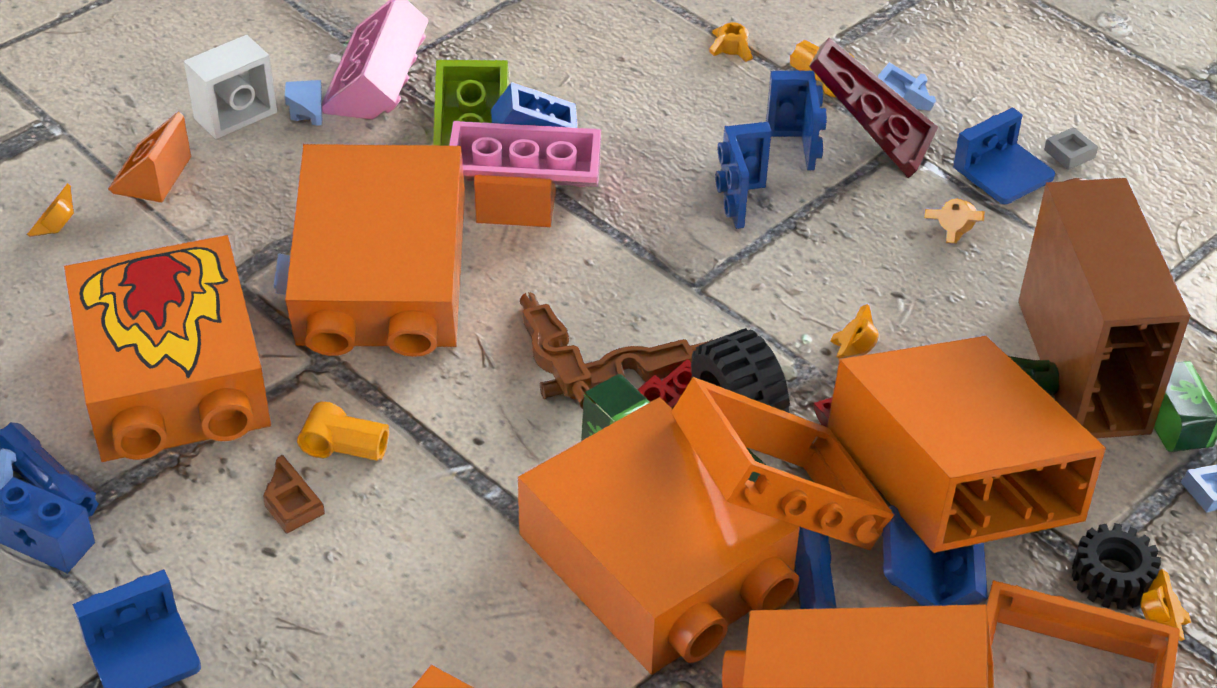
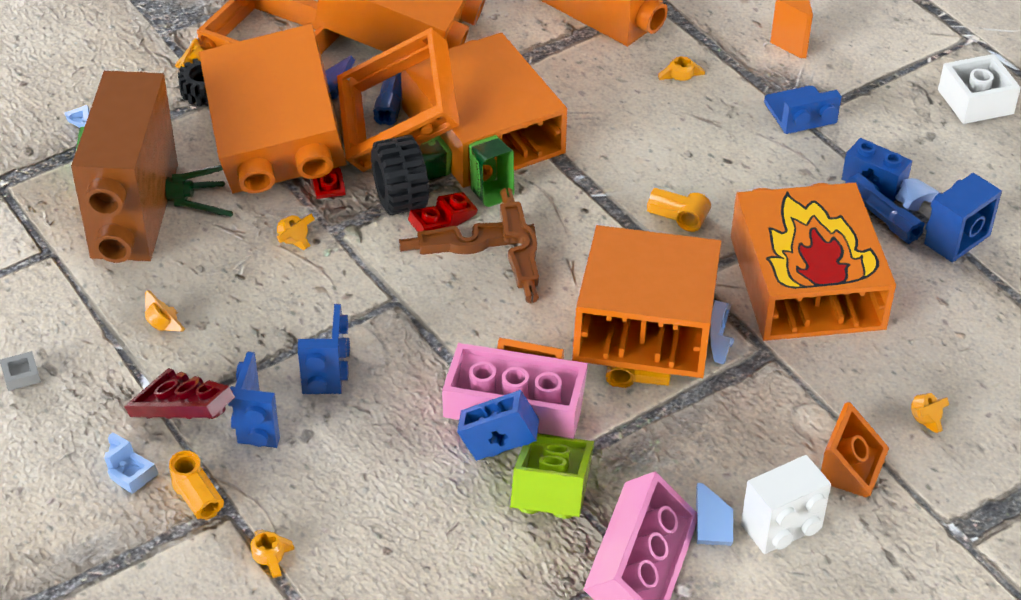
camera: 170 degrees left, 0 degrees up
dark orange tile [263,455,325,534] -> none
blue bracket [953,107,1055,204] -> none

